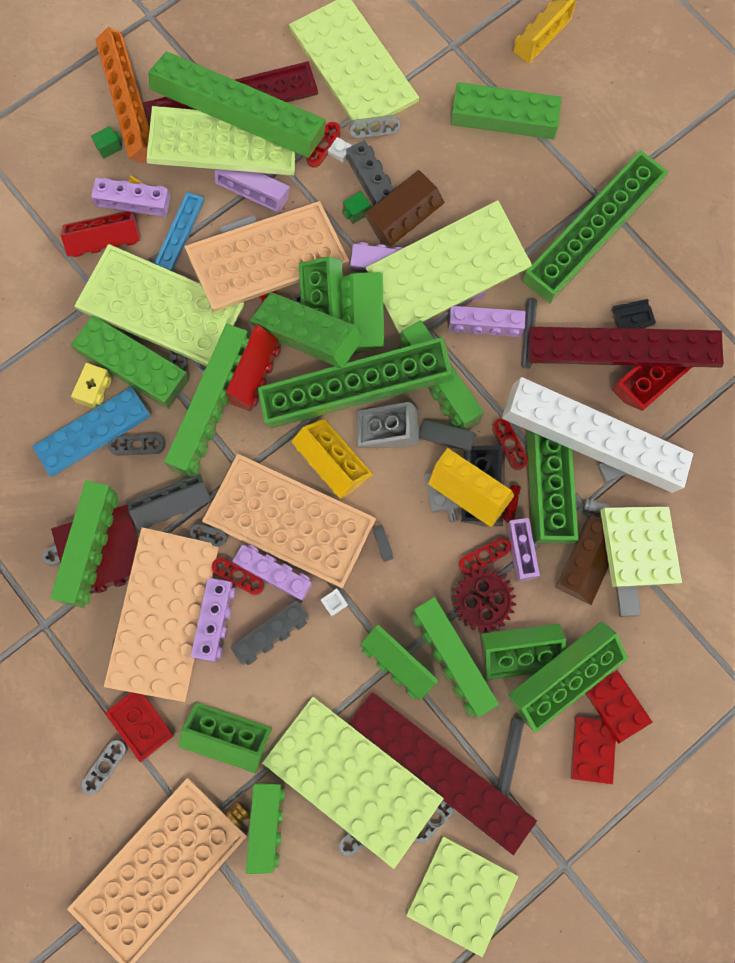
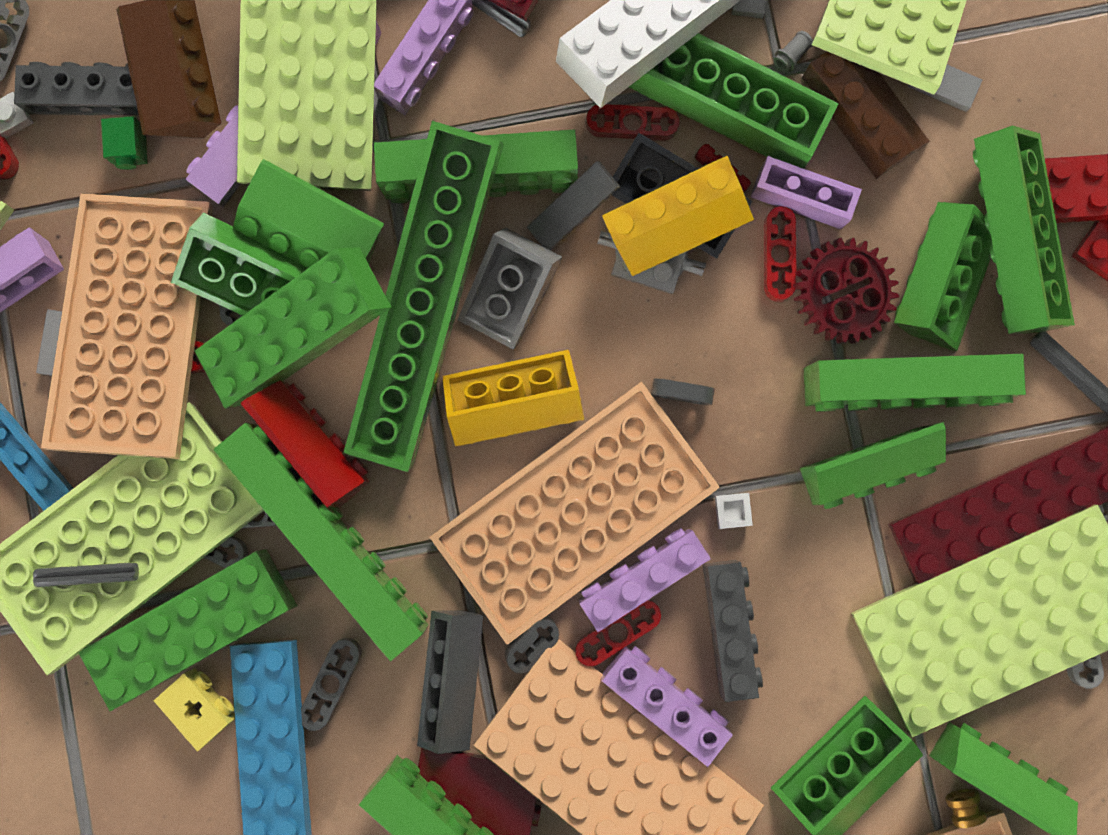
camera: 55 degrees left, 10 degrees up
none -> dark grey axle [33,563,139,587]

